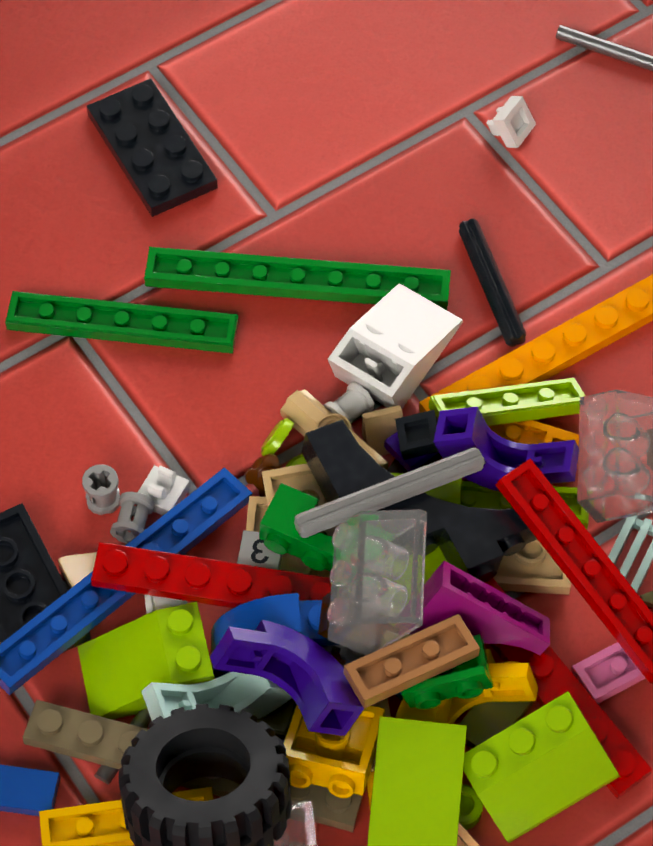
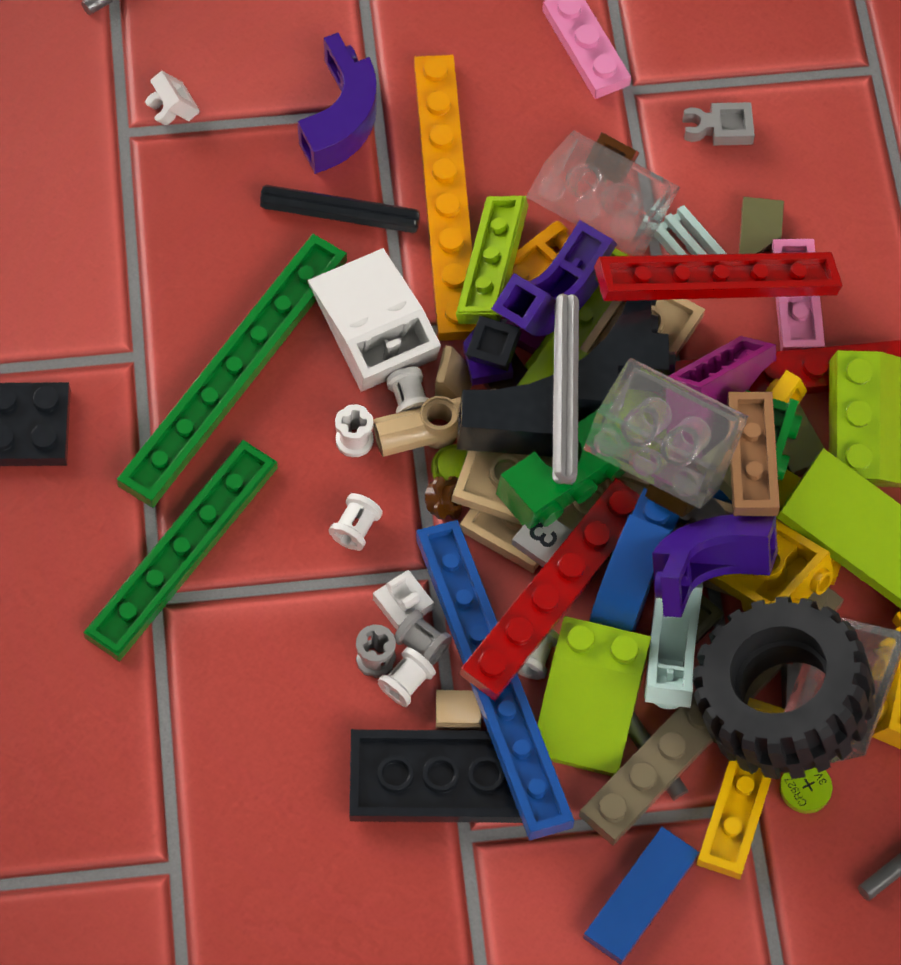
camera: 65 degrees left, 5 degrees up
lime piece [261,418,294,457] -> none
none -> dark purple arch [298,33,377,174]
none -> white bush [329,493,383,551]
none -> white bush [335,404,374,458]
none -> white bush [378,647,436,707]

